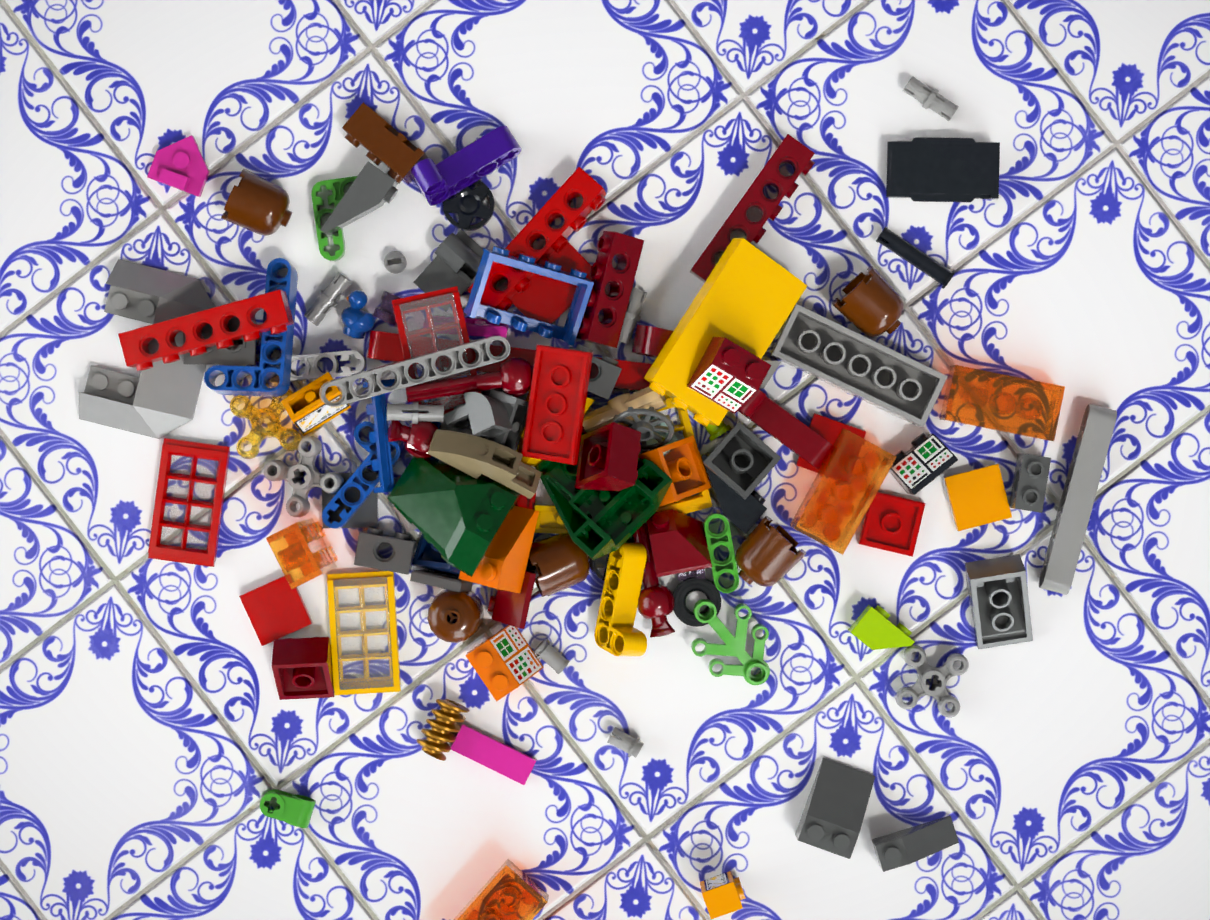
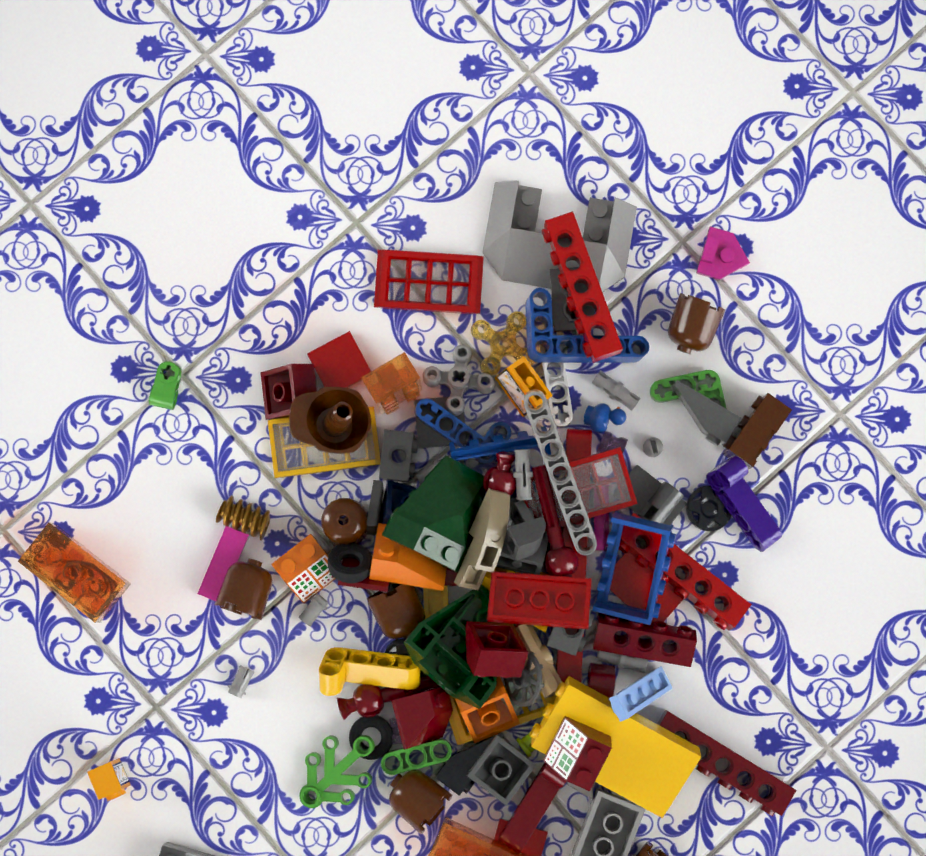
camera: 90 degrees right, 5 degrees down
none -> reddish brown cylinder [214,558,273,620]
none -> reddish brown piece [289,387,371,454]
none -> black tyre [328,543,372,583]
none -> light blue plate [609,666,672,722]

